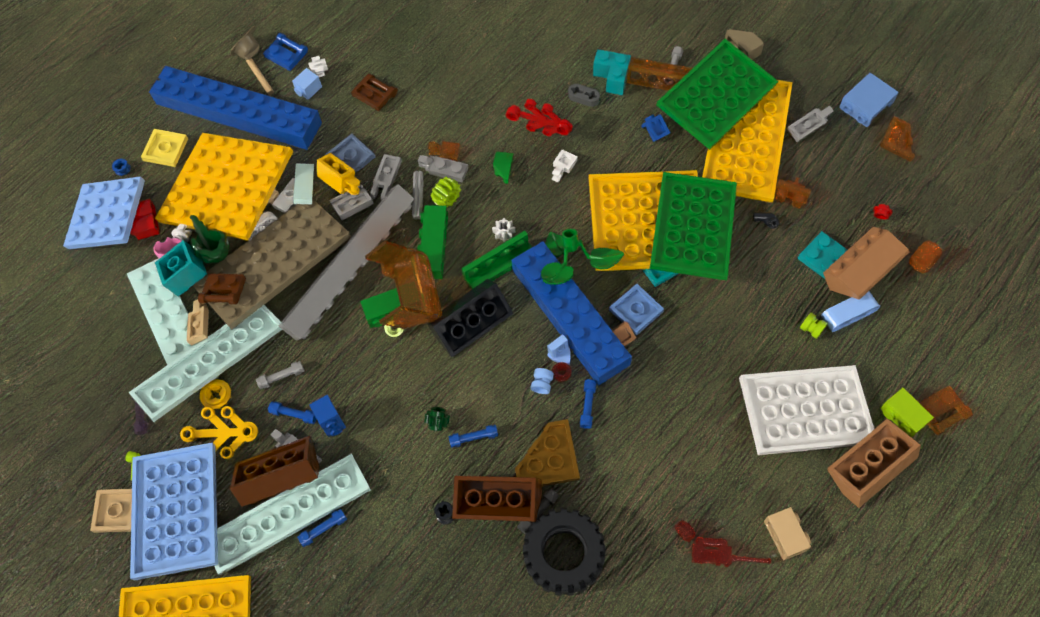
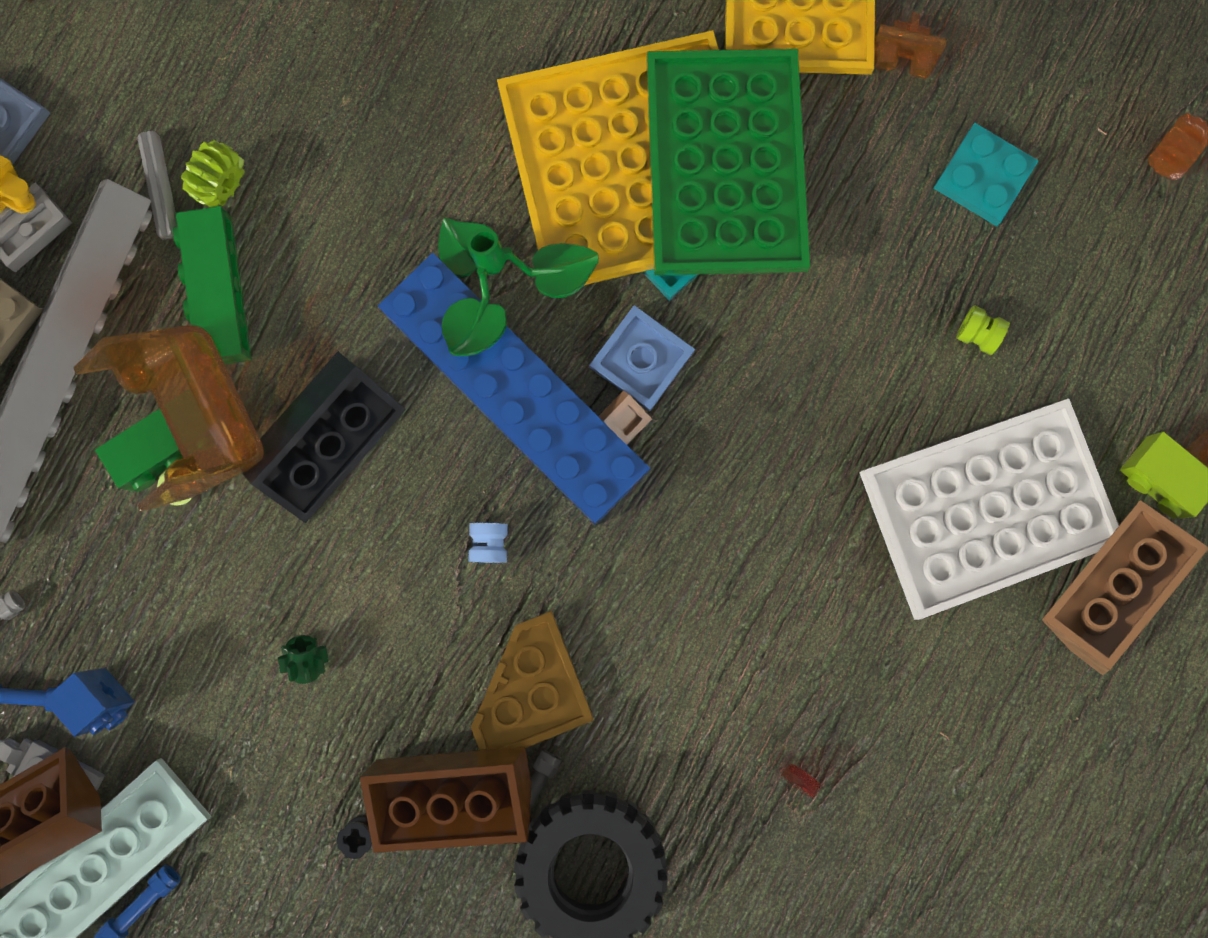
camera: 15 degrees left, 20 degrees up
light grey hinge [370,154,402,201] -> none
light grey hinge [418,155,469,182] -> none
clear orange plate [428,141,460,161] -> none
blue bar [449,425,498,448] -> none
green fence [462,231,532,290] -> none
white gear [492,218,516,242] -> none
green slope [493,151,514,184] -> none
light blue tile [547,334,571,365] -> none
white plate [552,150,578,182] -> none
clear red plate [552,362,571,382] -> none
blue bar [580,379,597,429] -> none
clear red piece [691,537,771,567] -> none
black arm [753,212,779,229] -> none
tan brick [764,507,811,561] -> none
light blue beam [821,291,880,332] -> none
medium nougat slope [823,227,910,300] -> none
red plate [873,204,893,220] -> none

